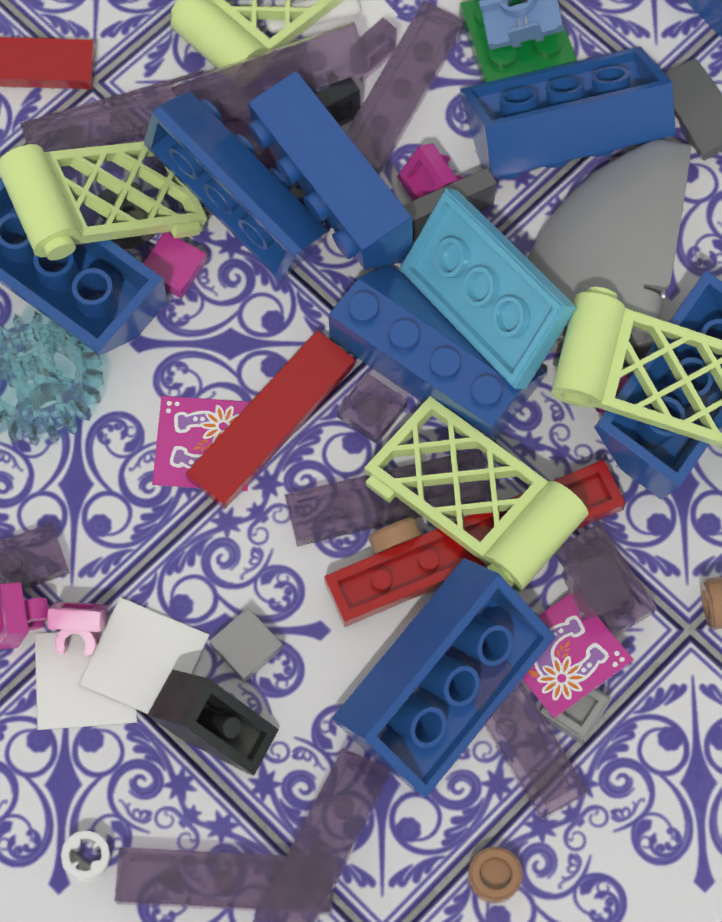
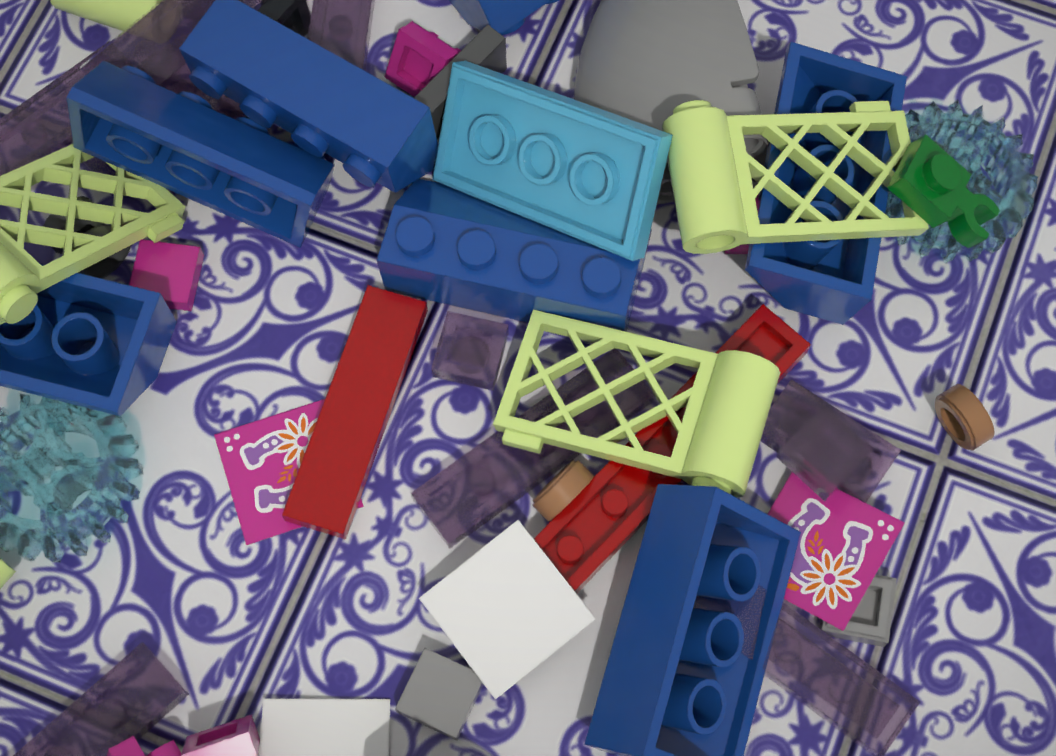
camera: 20 degrees left, 0 degrees up
none -> white sticker [419,520,596,700]

